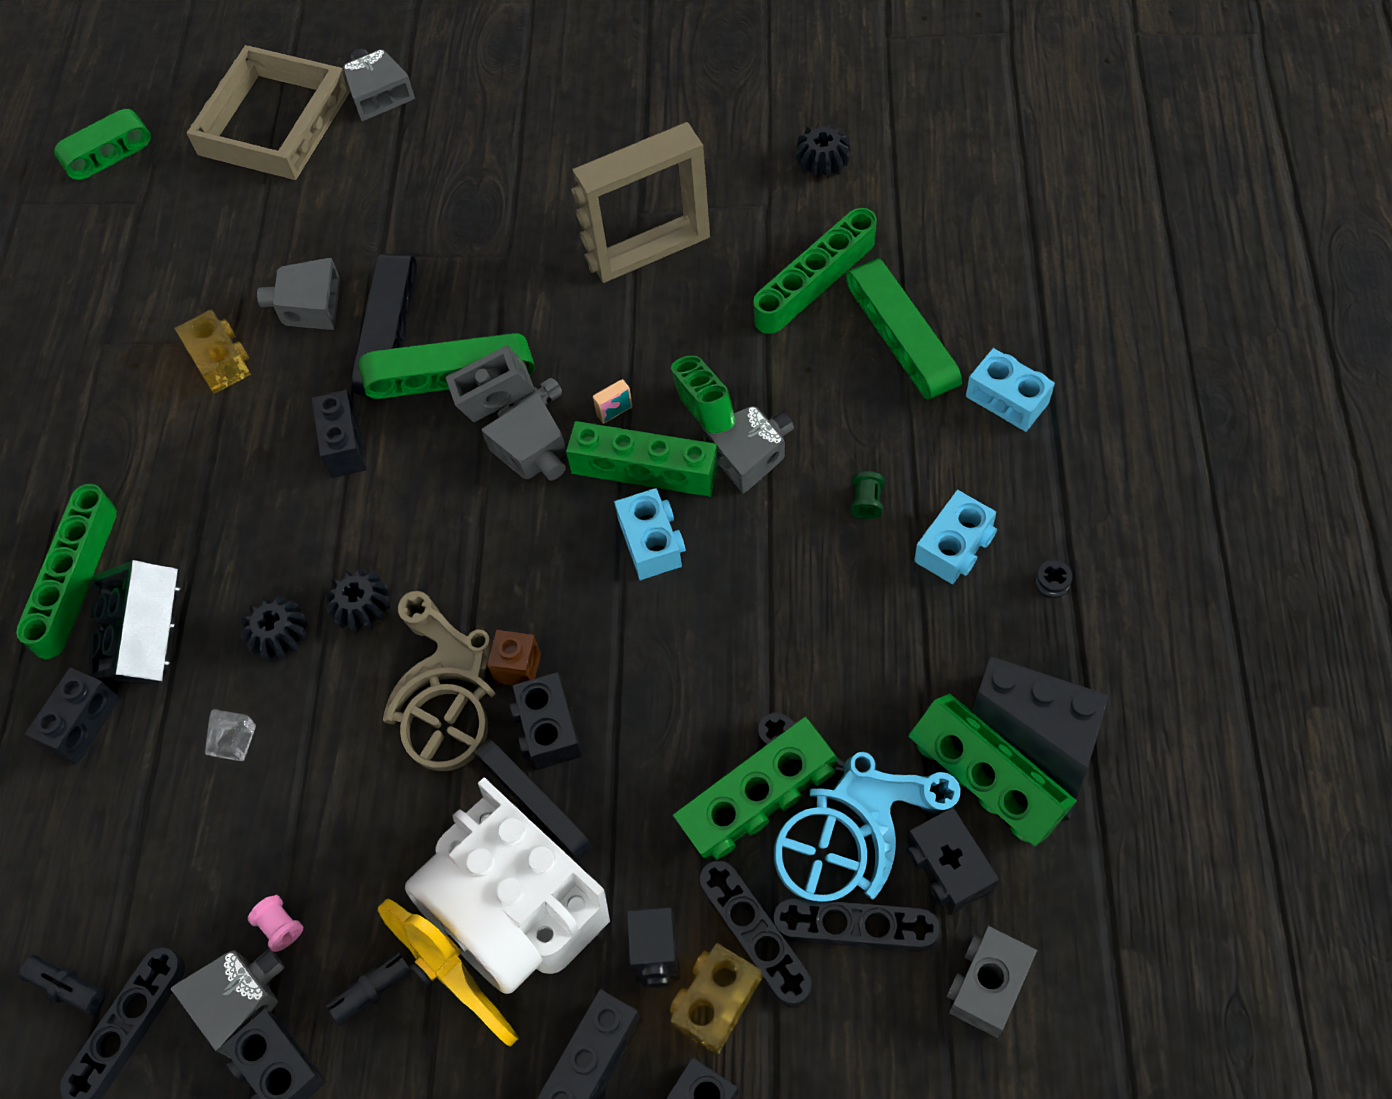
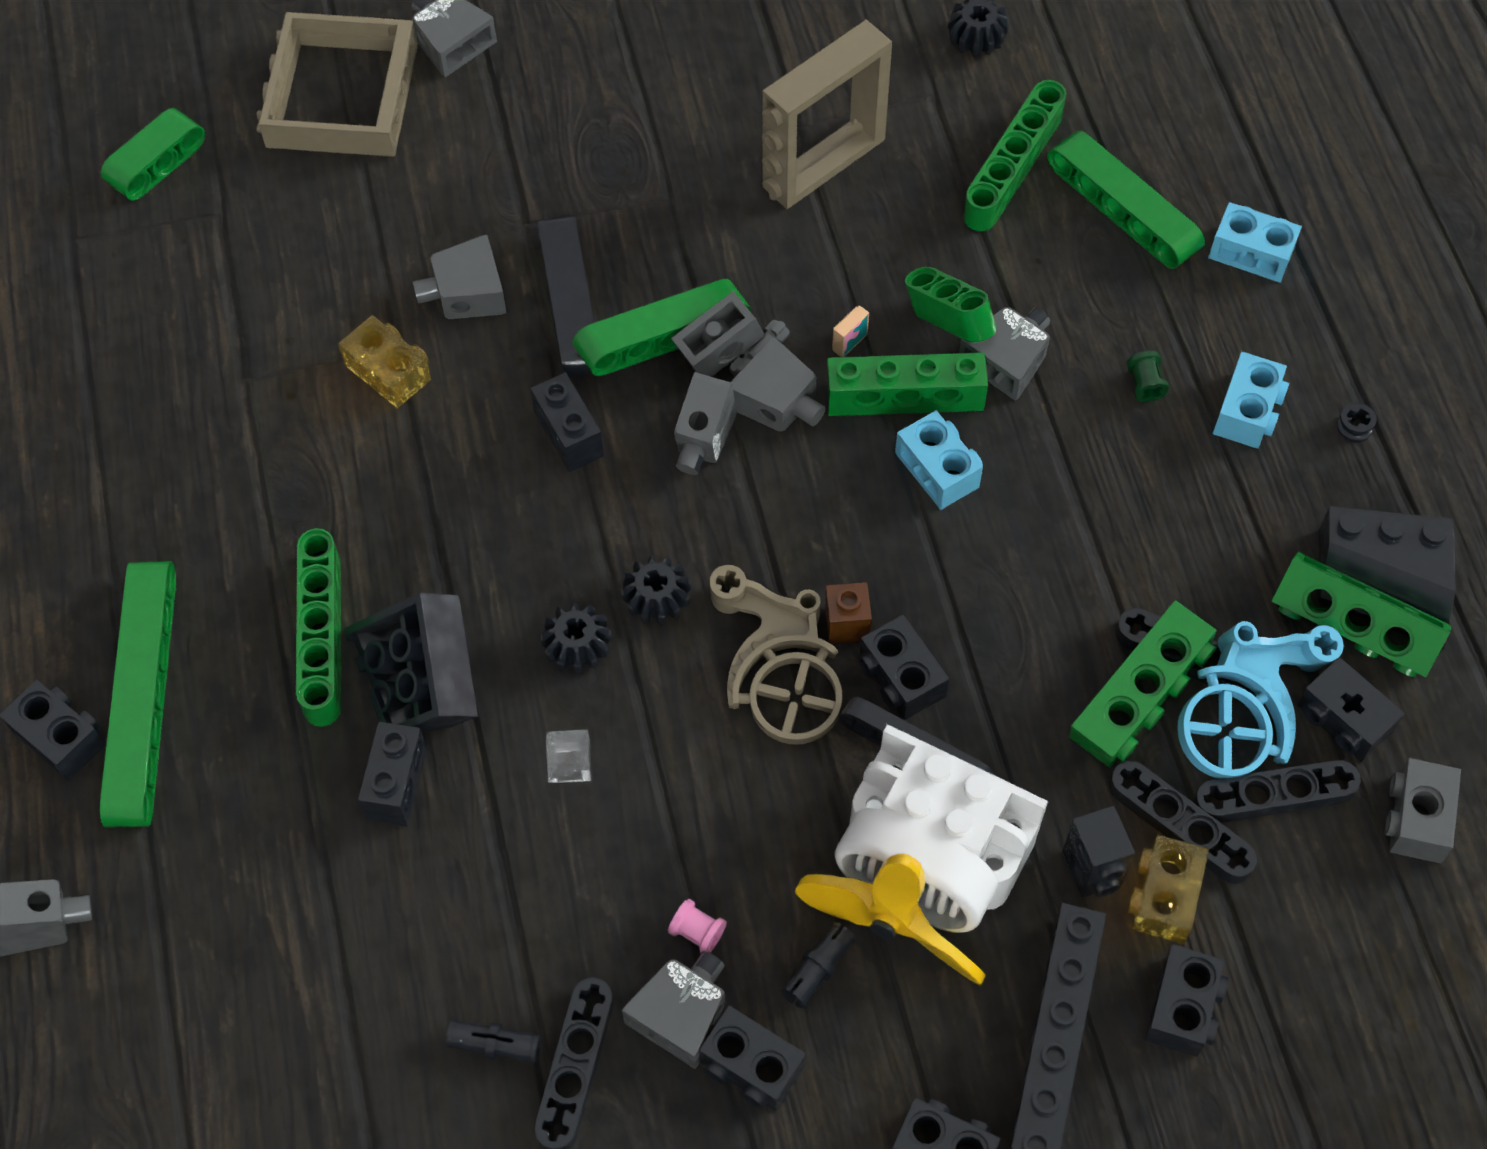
camera: 20 degrees left, 0 degrees up
none -> dark grey torso [674,372,737,475]

